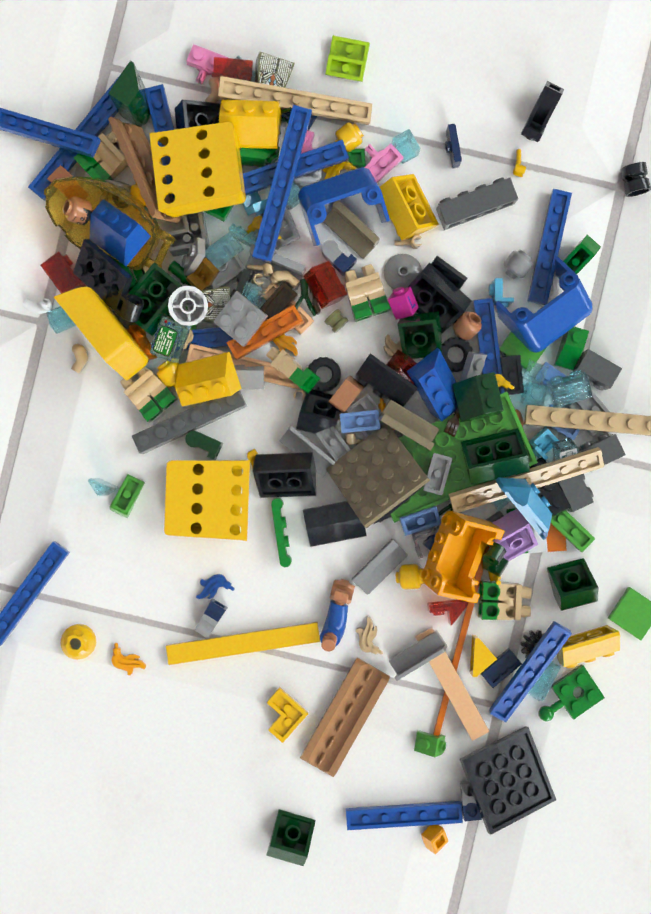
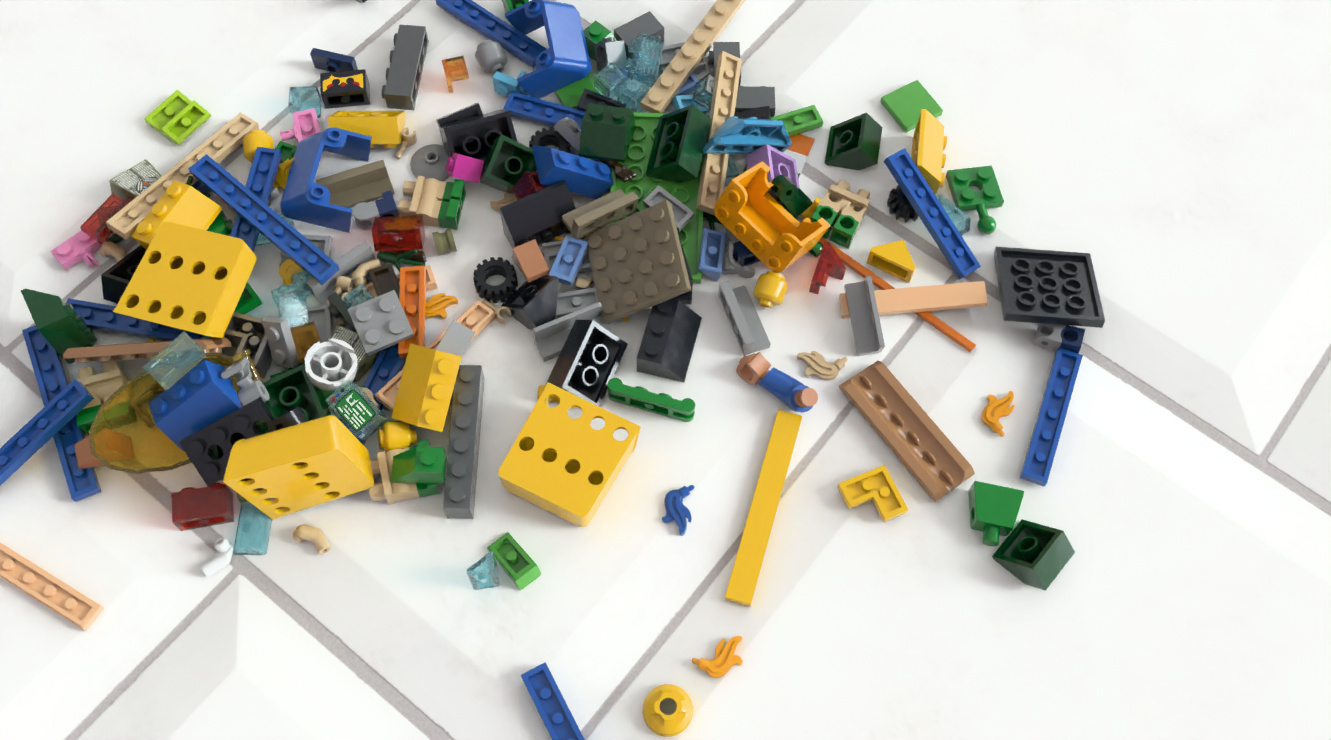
camera: 70 degrees left, 25 degrees down
nougat head [63,196,94,225] -> none
dark green leg [185,431,223,460] -> none
leg [195,599,228,638] -> none
medium azure bracket [242,191,268,216] -> none
hips [266,346,321,393] -> none
bright green bracket [414,731,446,758] -> none
light orange slope [421,825,448,854] -> none
nougat head [453,311,482,340] -> none
dark blue plate [481,648,522,688] -> none
yellow hand [513,149,526,177] -> none
none -> clear light blue slope [142,331,206,390]
none -> light grey leg [221,358,270,405]
none -> black brick [320,69,370,109]
none -> green slope [391,447,446,484]
none -> clear orange panel [442,56,469,93]
none -> dark grey brick [594,37,628,71]
none -> green torso [968,481,1024,546]
none -> light orange piece [981,391,1015,437]

